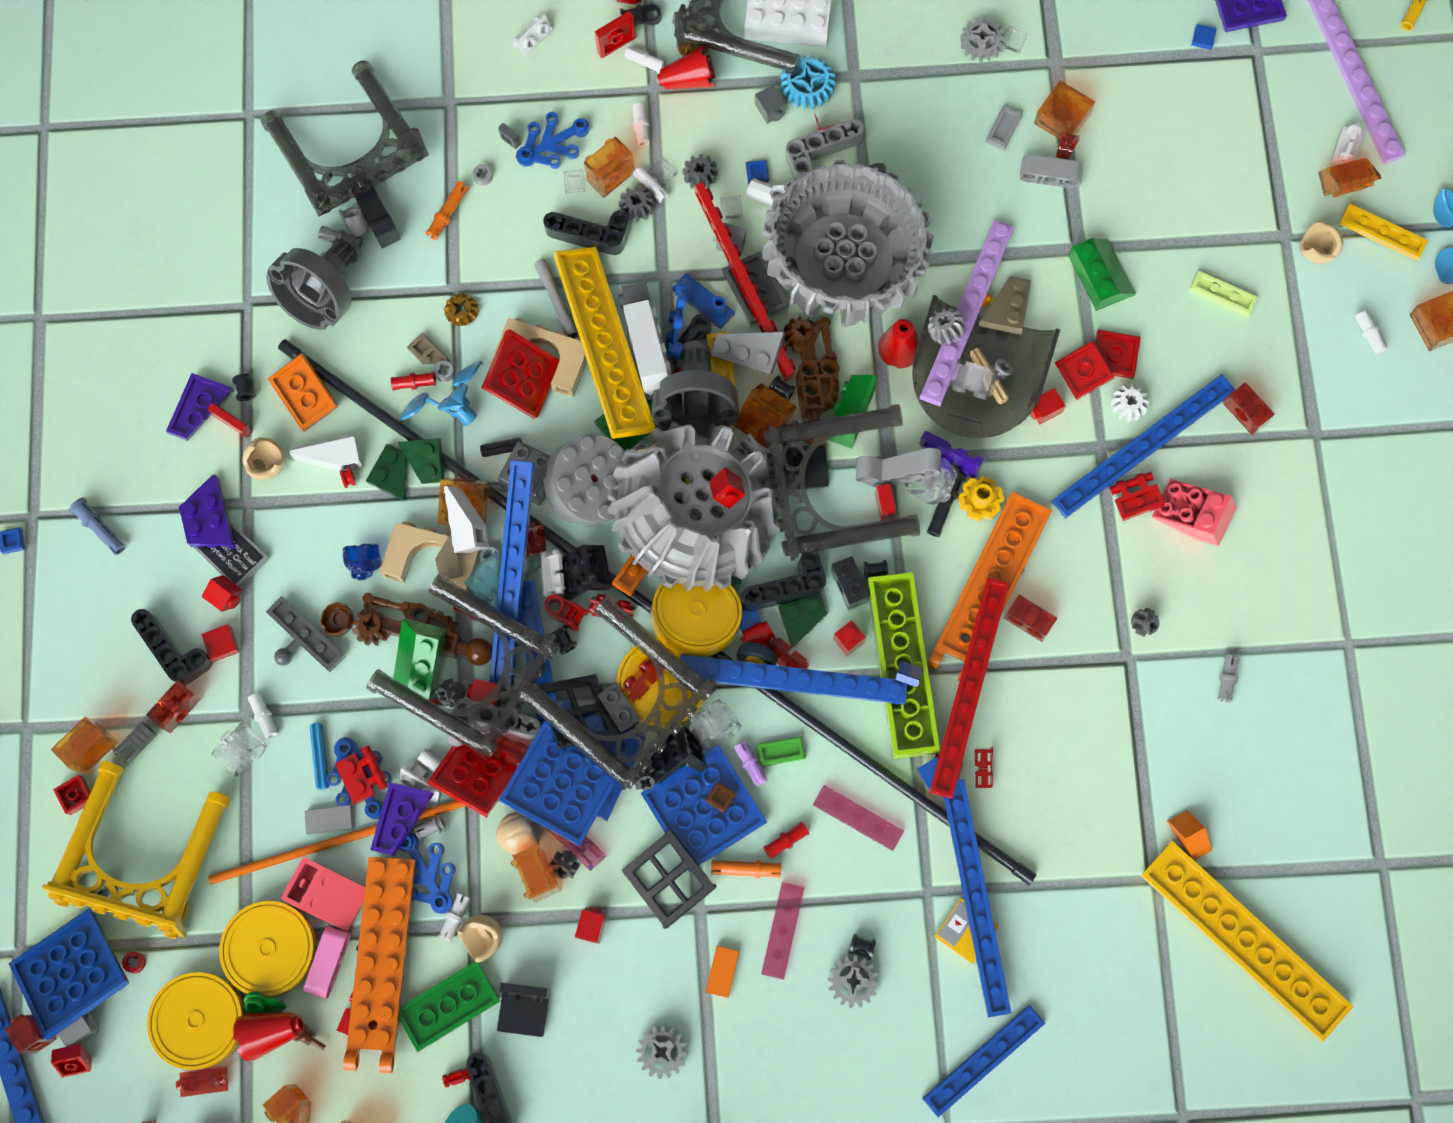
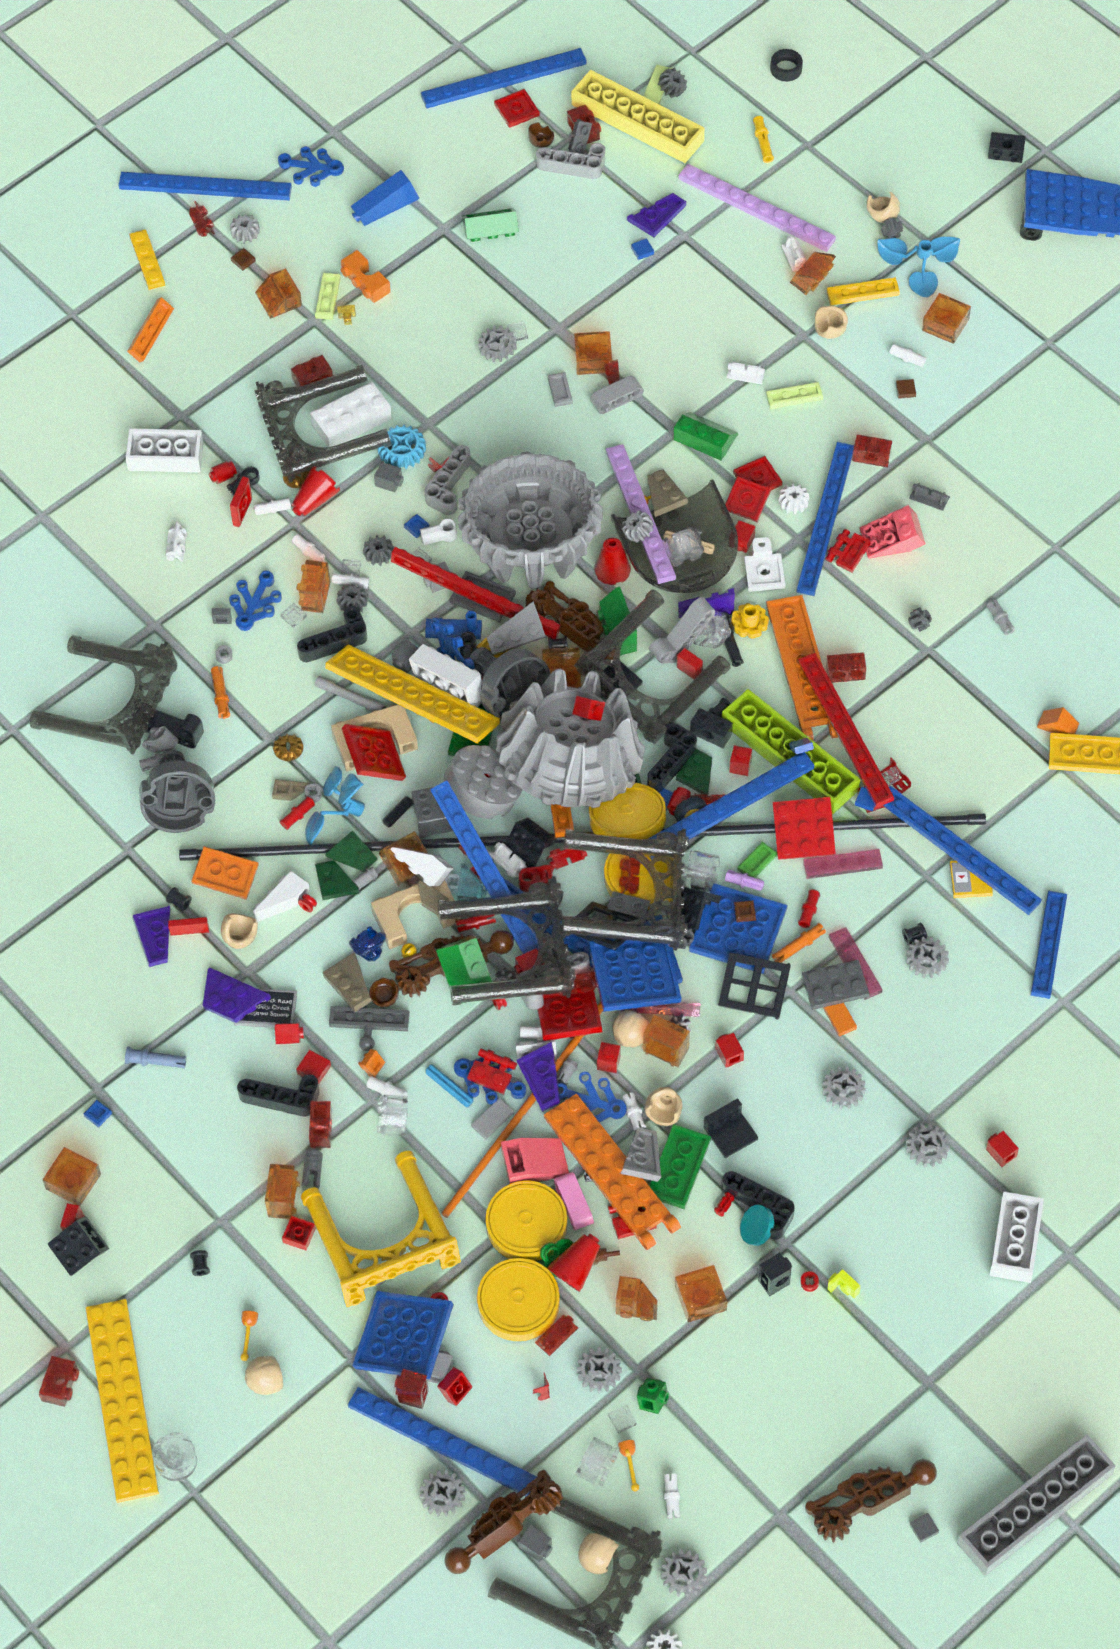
camera: 40 degrees left, 15 degrees down
none -> dark tan wing [322,952,371,1012]
none -> light grey pin [352,867,378,890]
none -> orange tile [358,1049,385,1078]
none -> yellow hinge [401,943,417,958]
none -> red brick [597,1042,621,1074]
none -> light grey wing [620,1127,661,1182]
none -> white hinge [727,361,765,384]
none -> white plate [744,537,785,592]
none -> red plate [773,797,836,860]
none -> dark grey plate [801,959,869,1010]
none -> clear tile [882,767,900,787]
none -> reddish brown tile [896,379,916,399]
none -> dark grey hinge [909,483,950,511]

